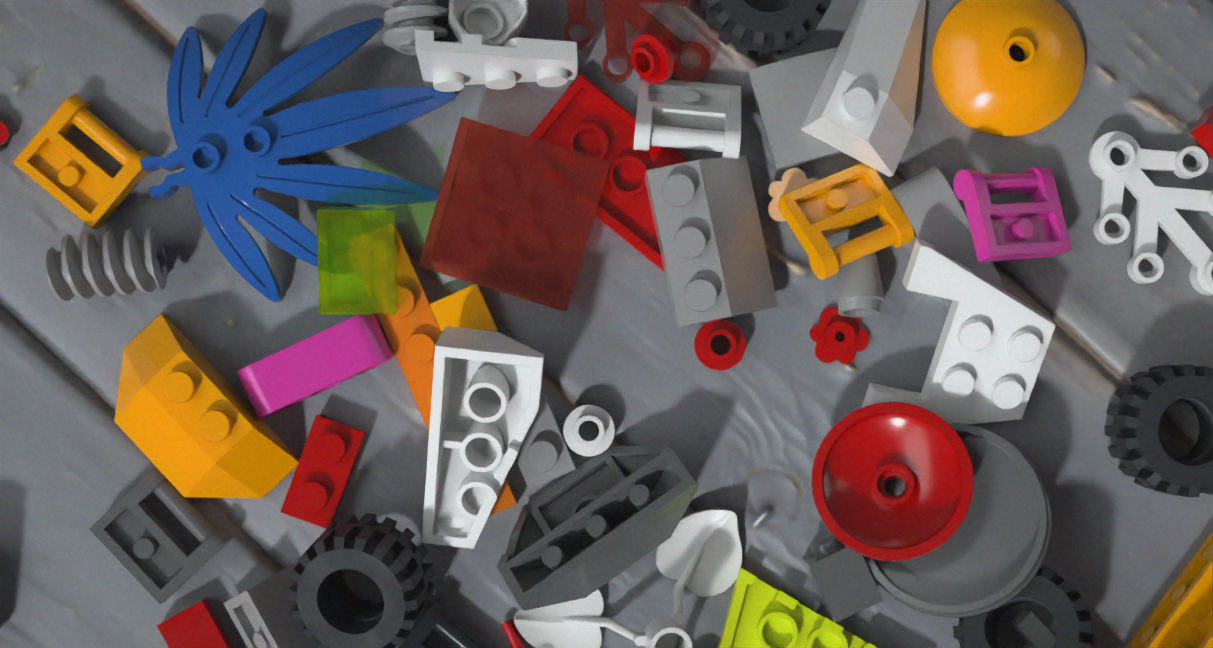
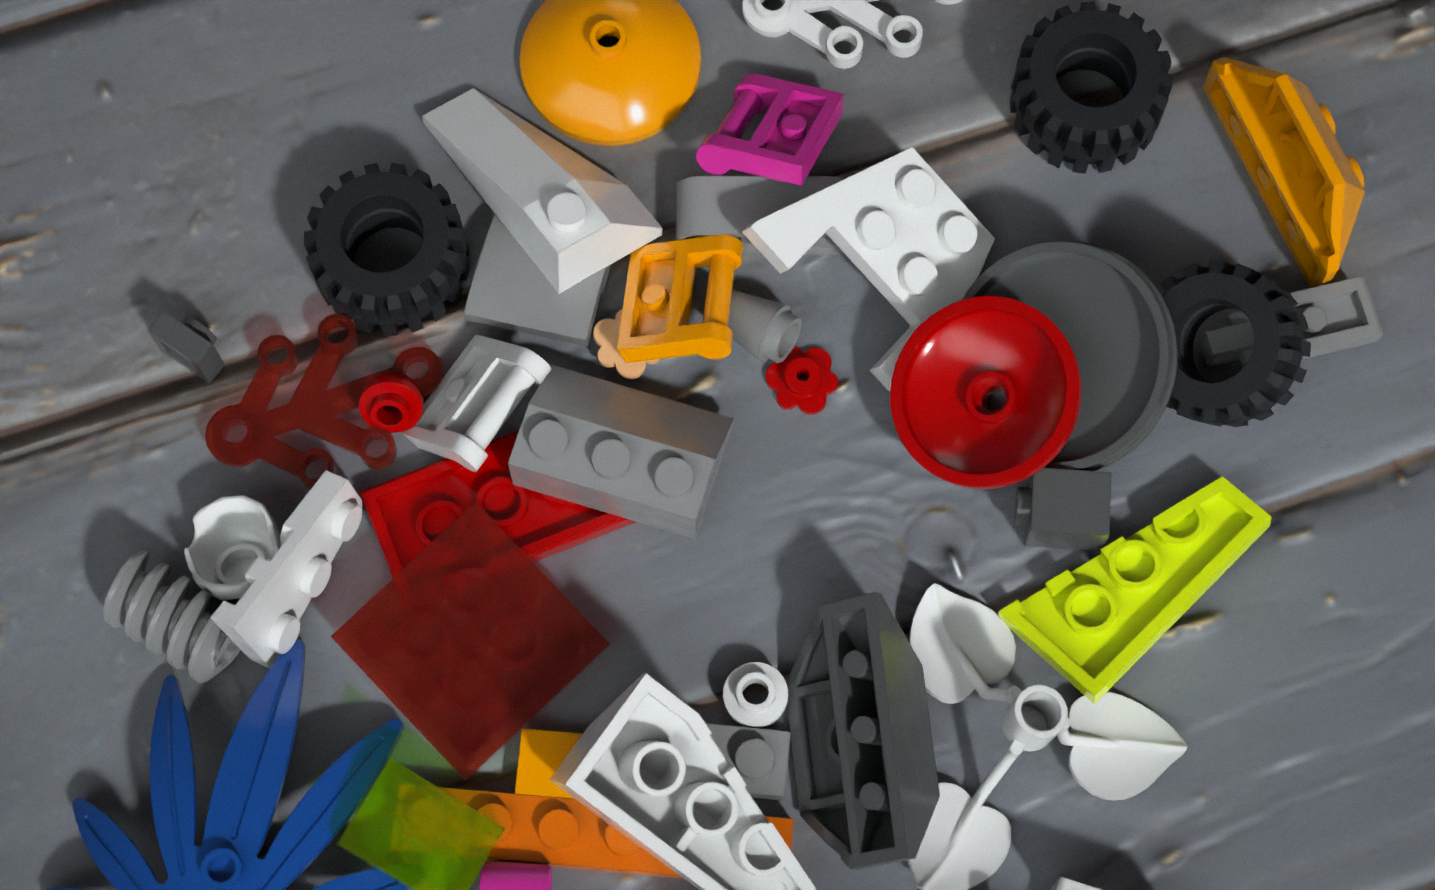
camera: 60 degrees left, 15 degrees down
red plate [694,319,746,371] -> none

